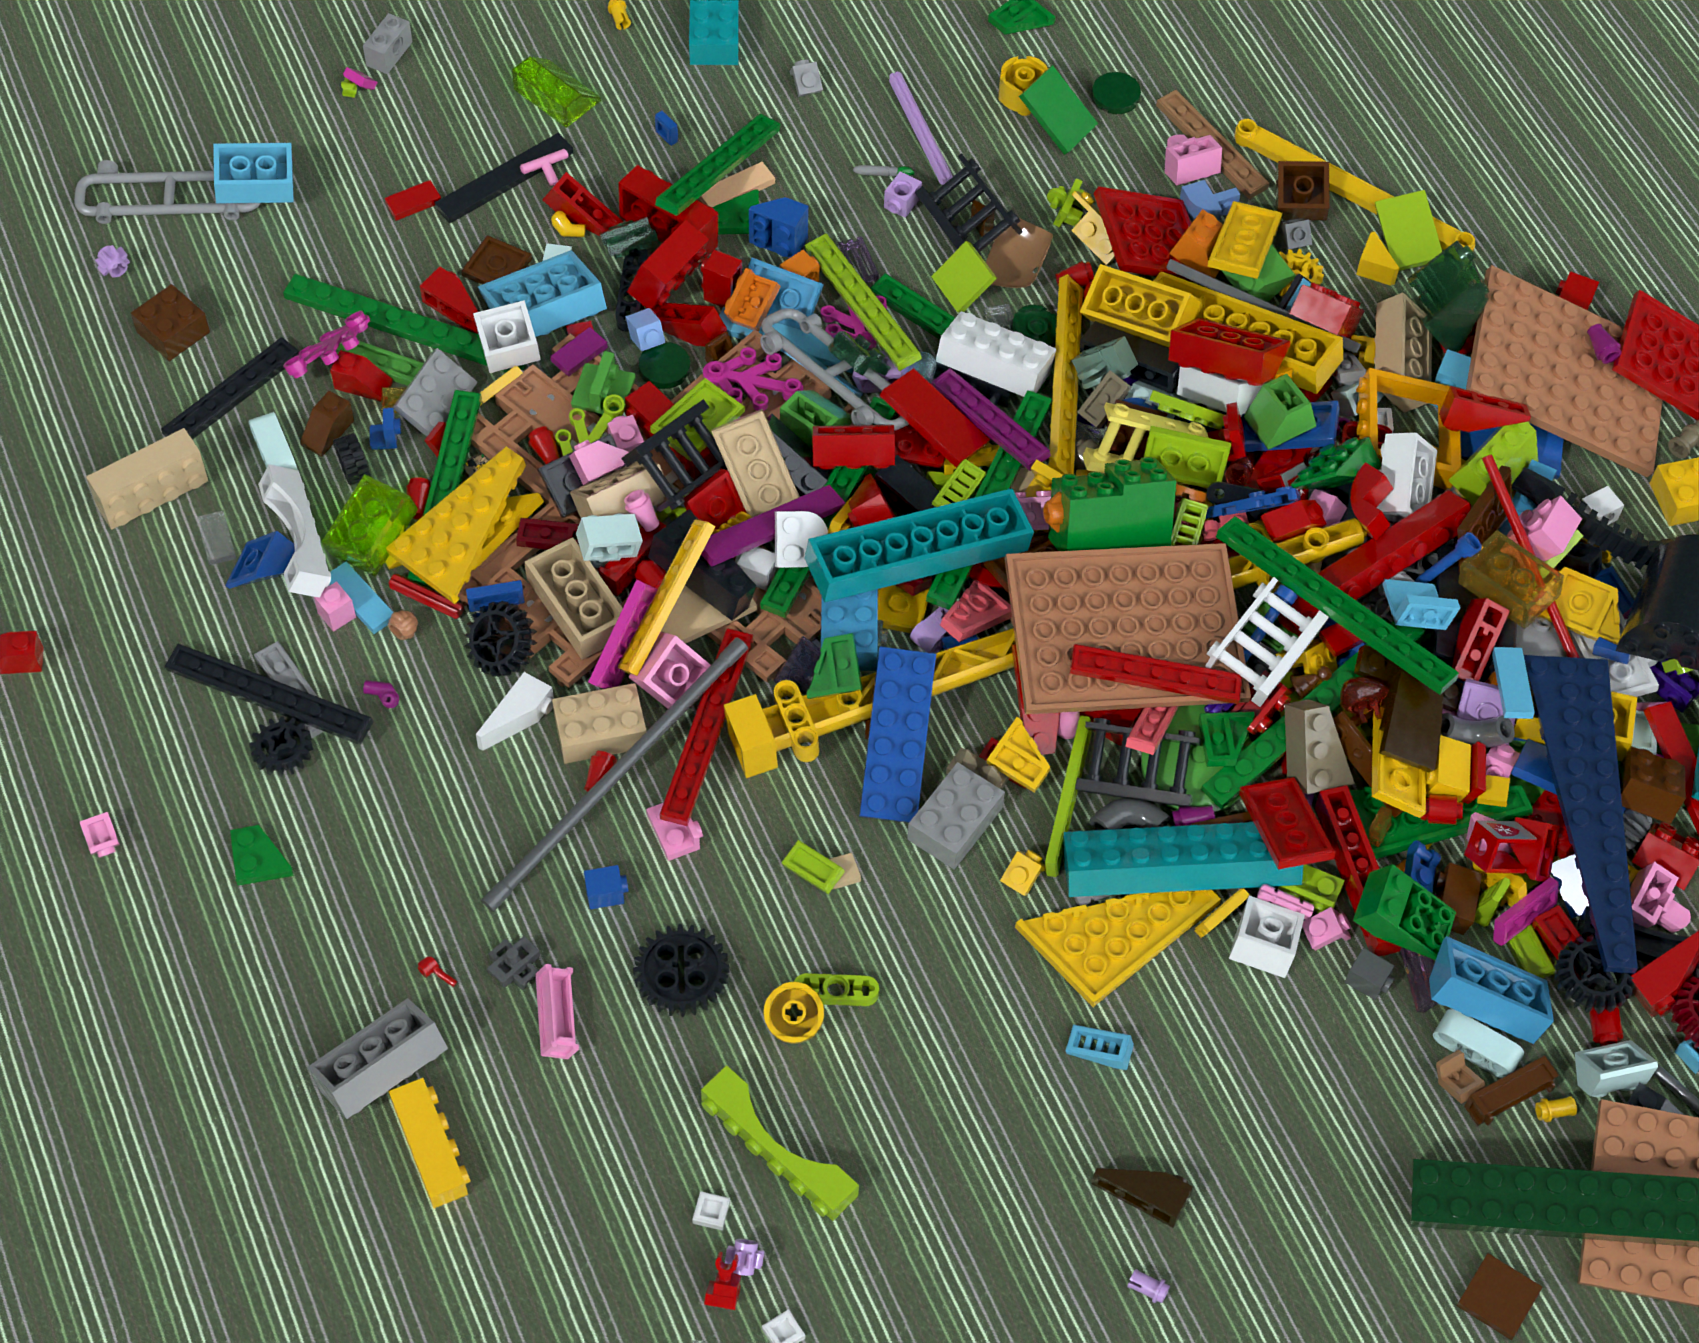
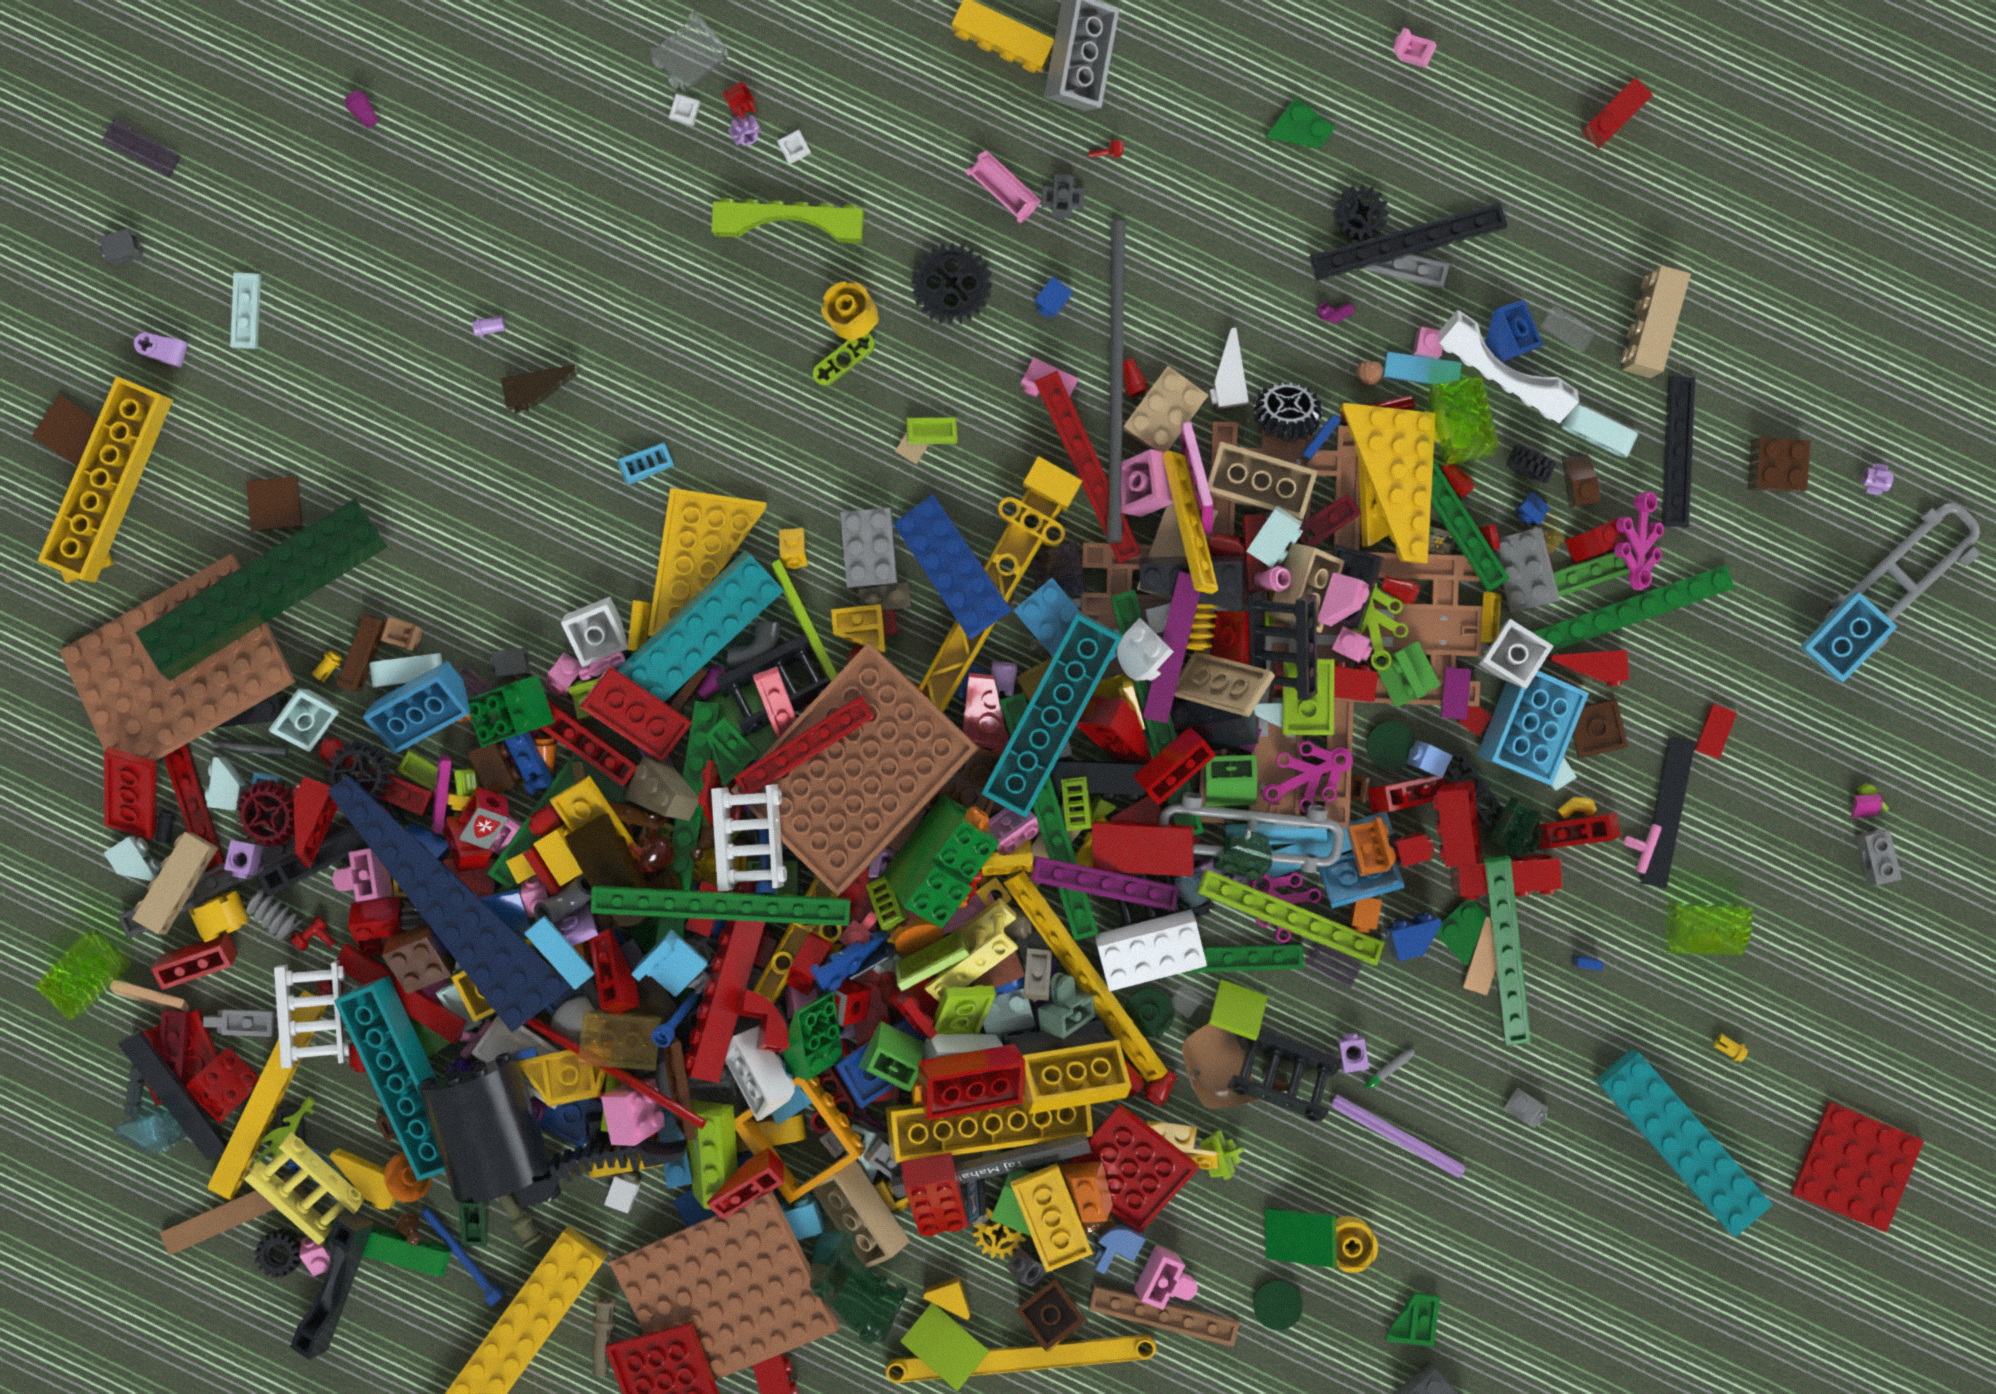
camera: 150 degrees right, 30 degrees up
green wing [807,633,862,699] -> none
magenta cone [1587,324,1621,364] -> none

